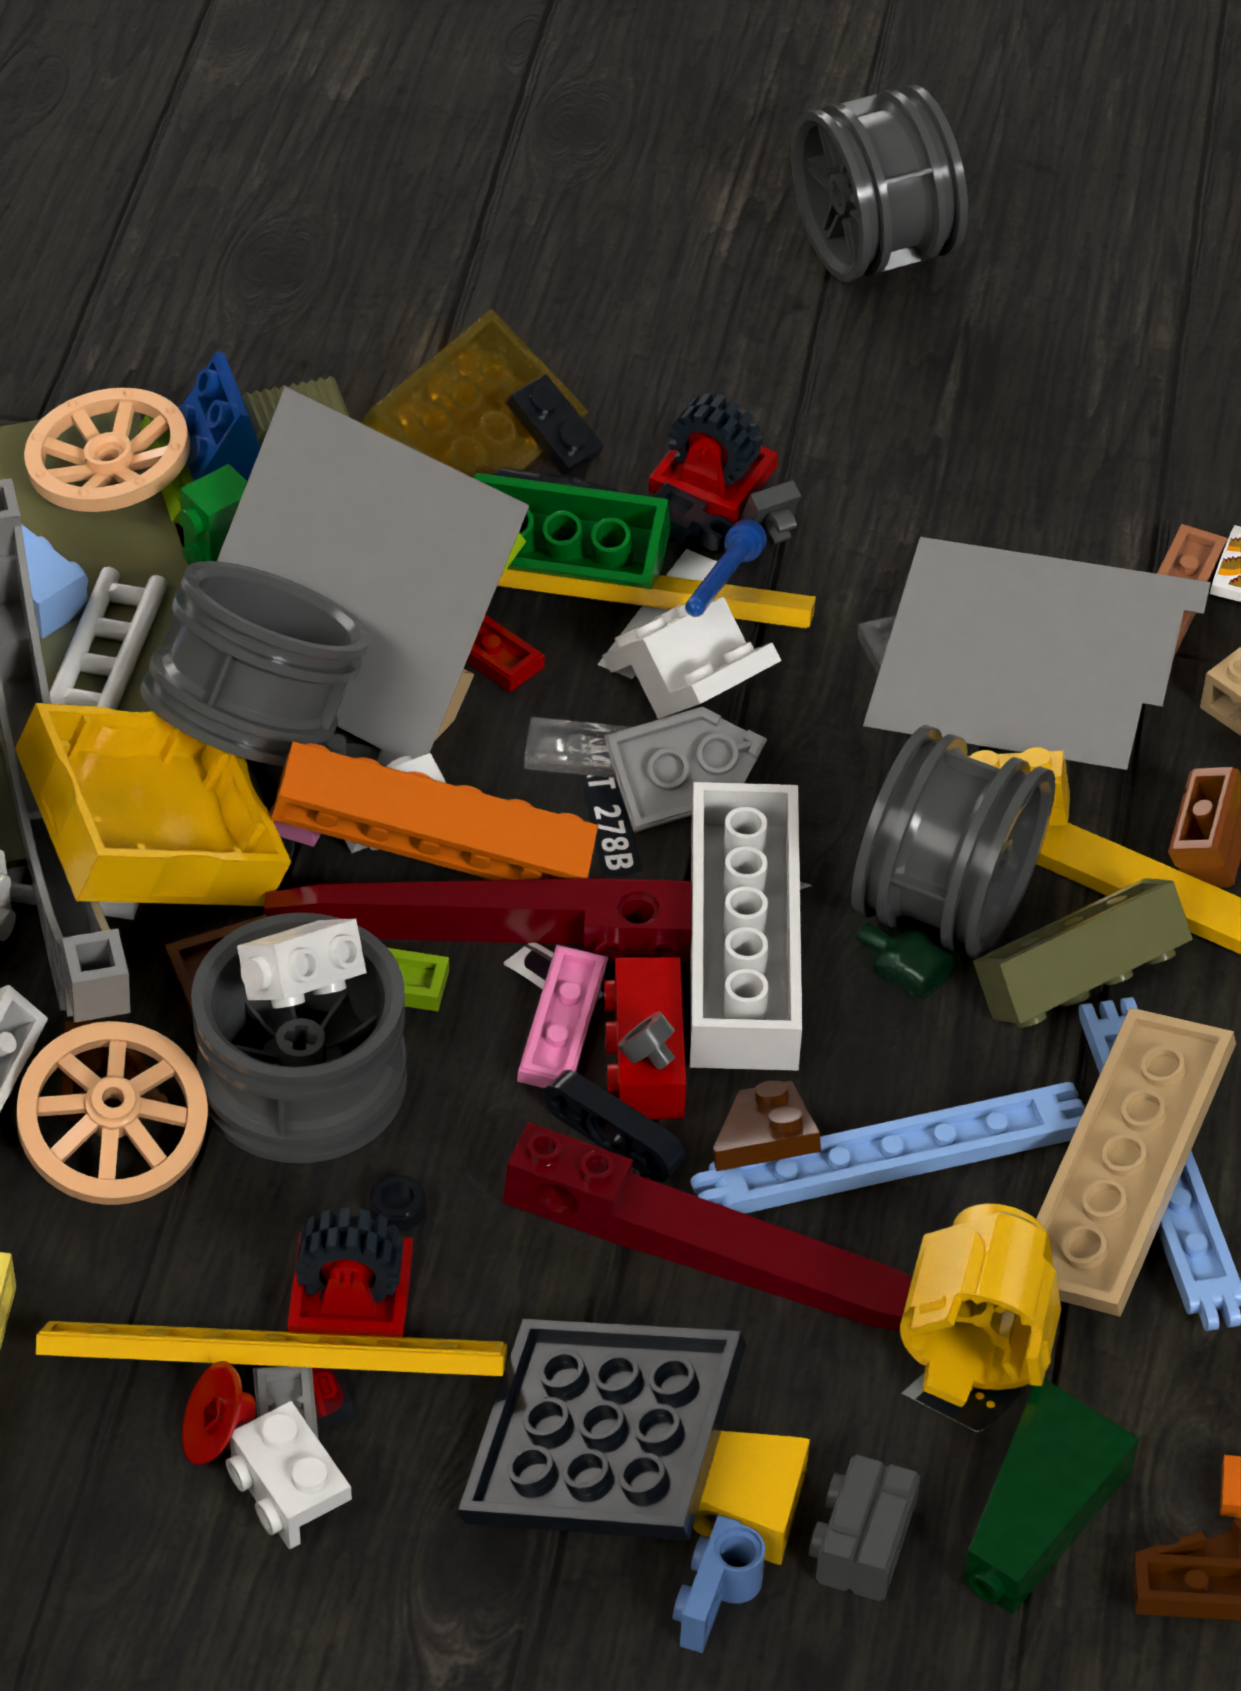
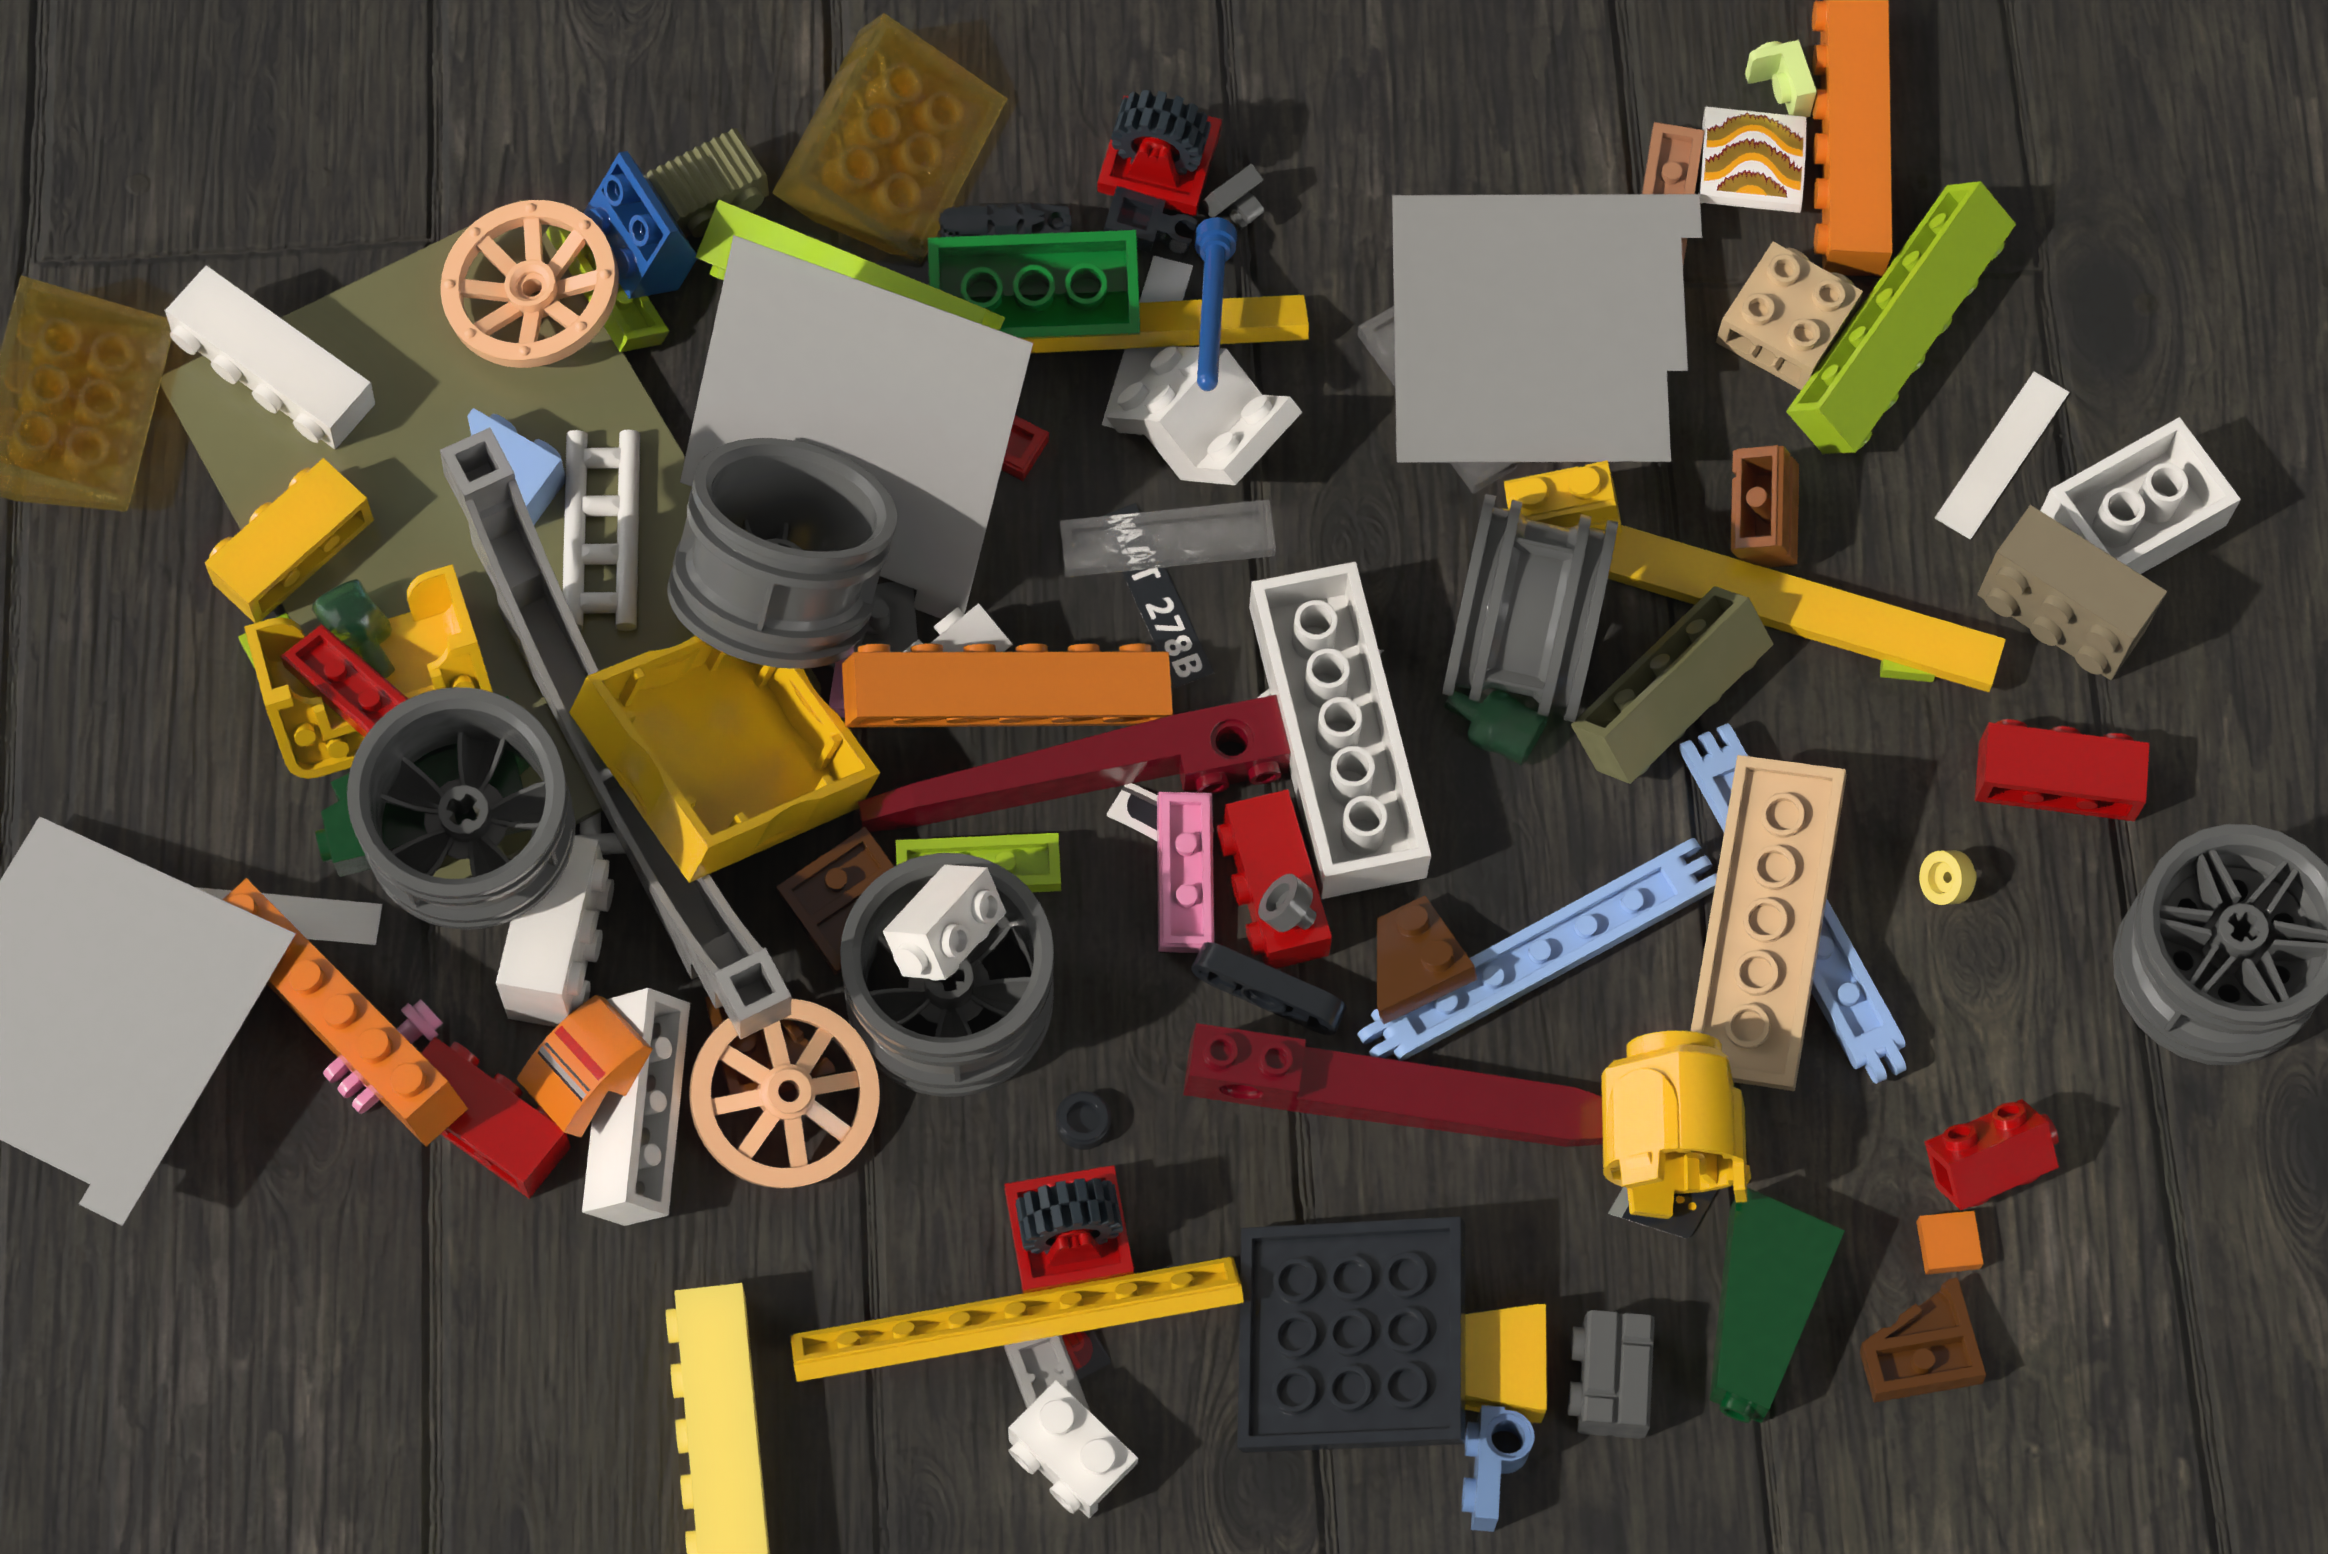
camera: 15 degrees left, 20 degrees up
green brick [179,464,248,565] -> none
red piece [182,1361,256,1465] -> none
black plate [506,374,604,476] -> none
light grey tile [604,706,767,833] -> none

